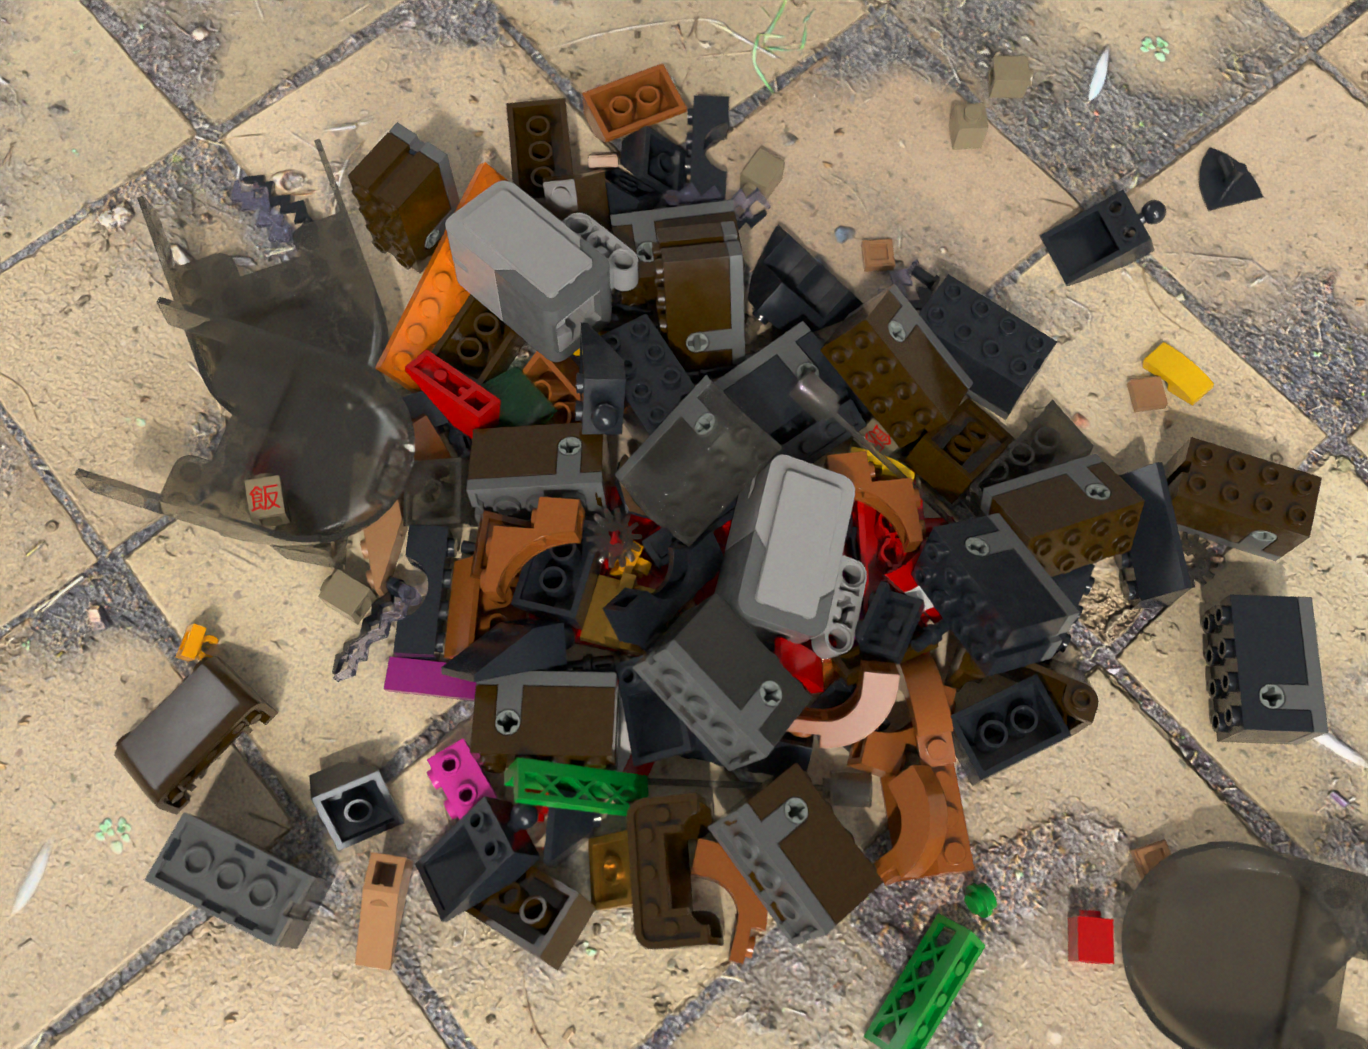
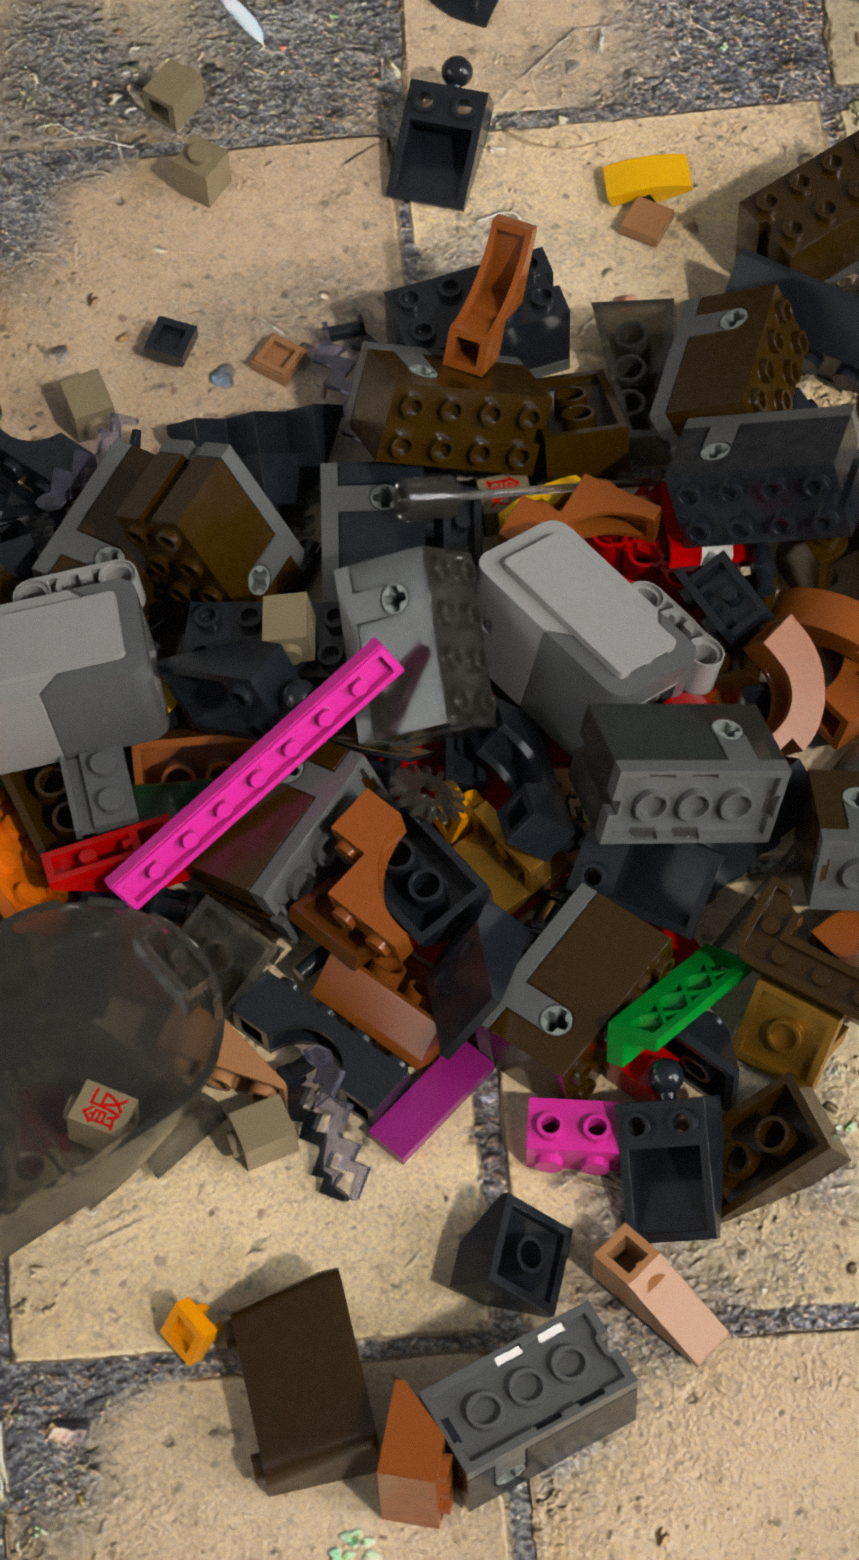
camera: 50 degrees left, 10 degrees down
none -> dark grey plate [59,744,140,841]
none -> dark pink tile [104,637,405,912]
none -> black plate [144,316,198,367]
none -> dark tan brick [262,592,316,665]
none -> dark orange slope [377,1379,455,1529]
none -> dark orange arch [442,214,538,377]

